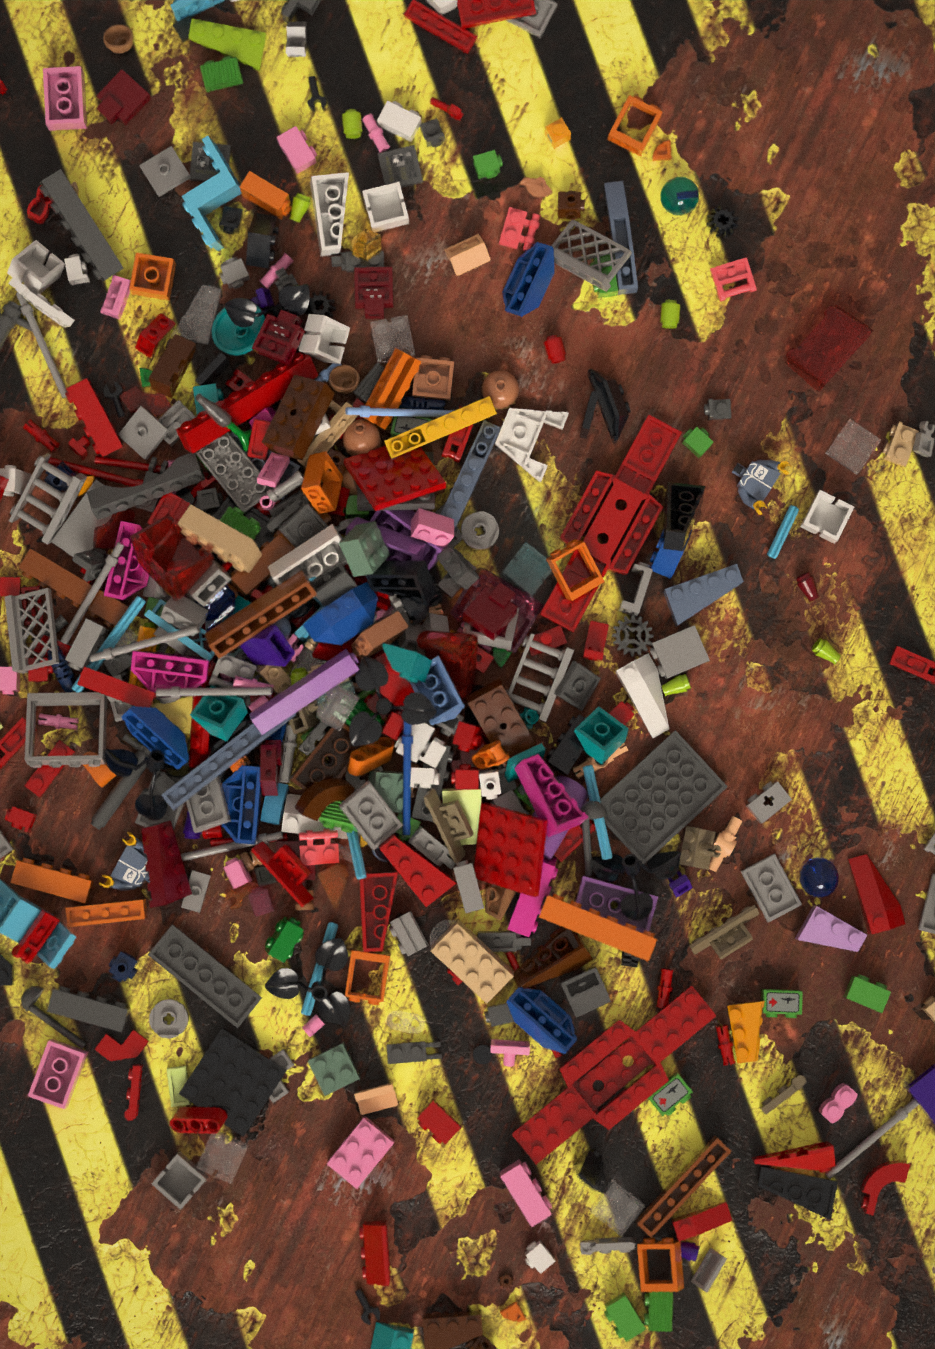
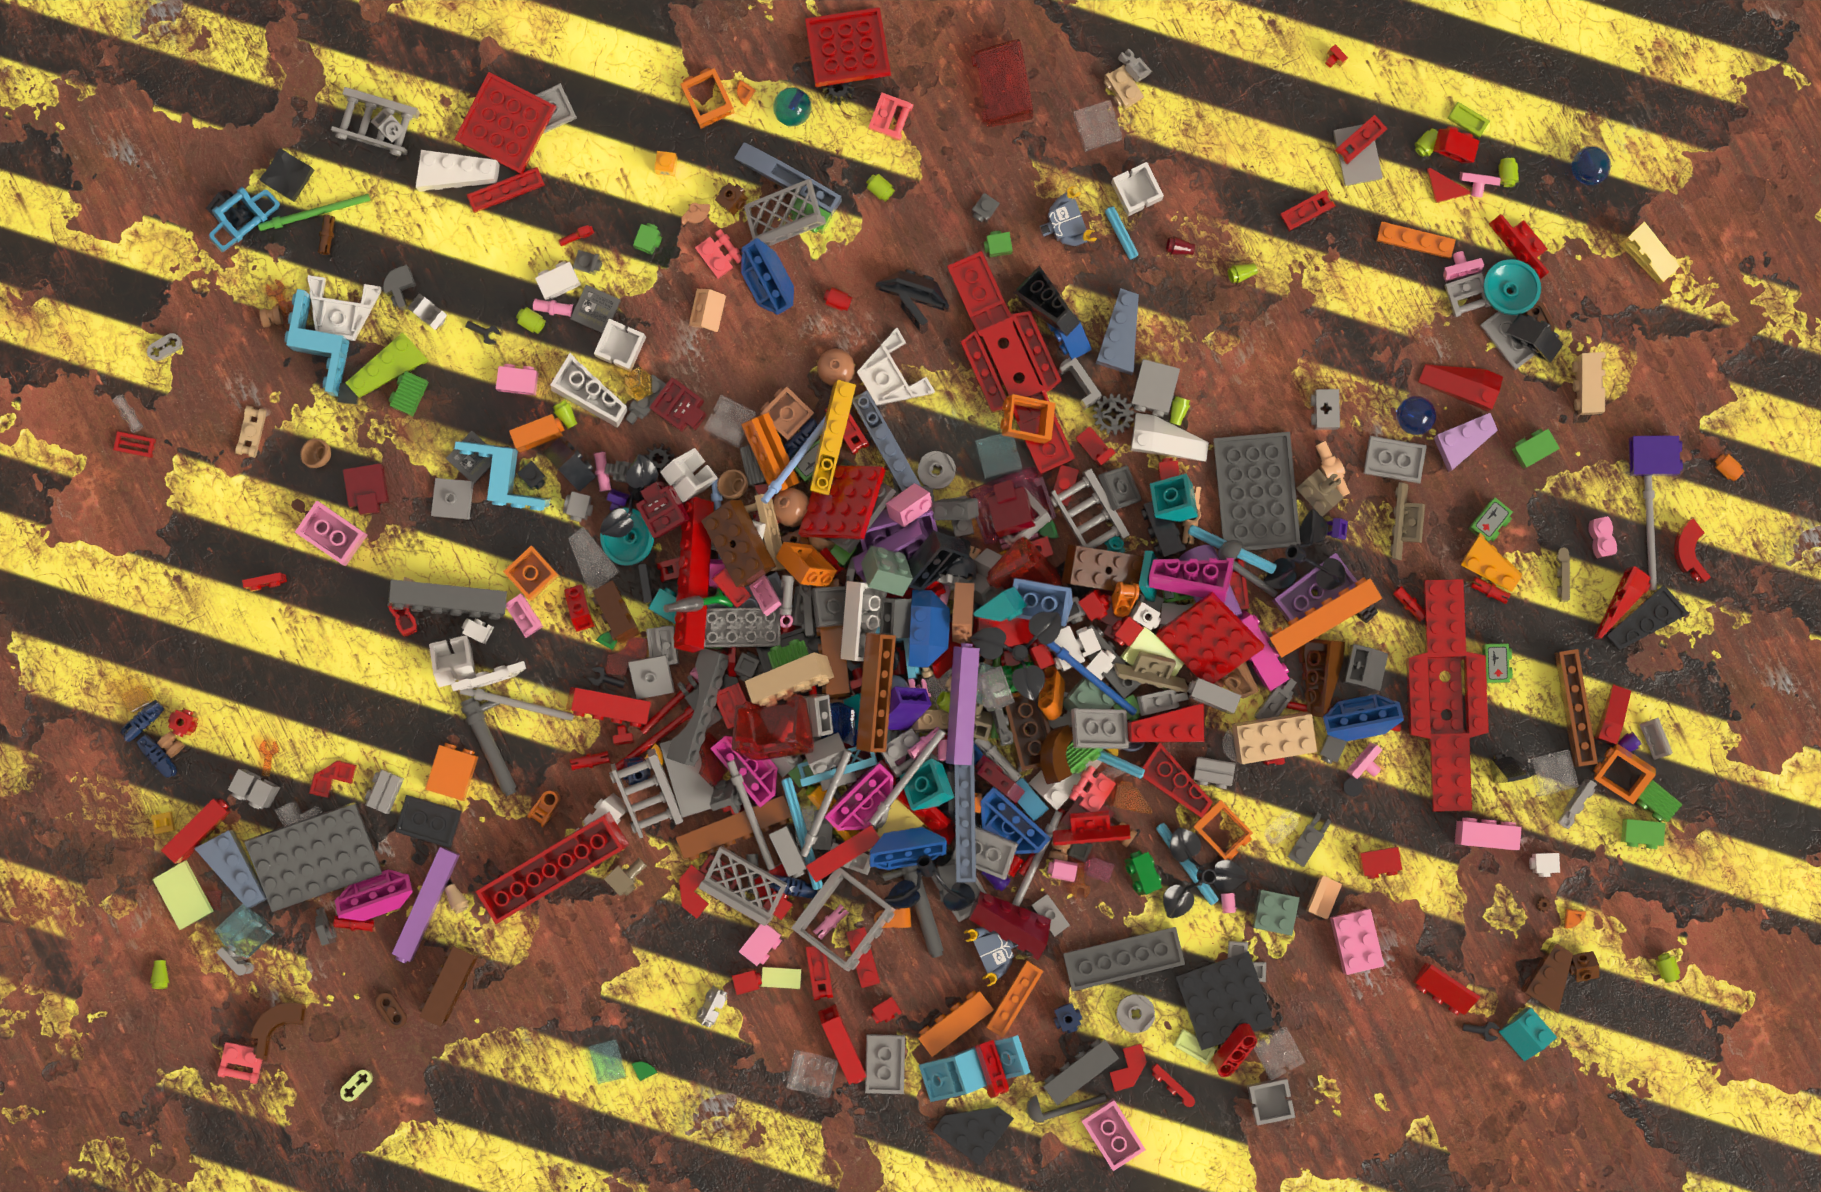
camera: 50 degrees left, 0 degrees up
none -> red plate [805,7,891,87]

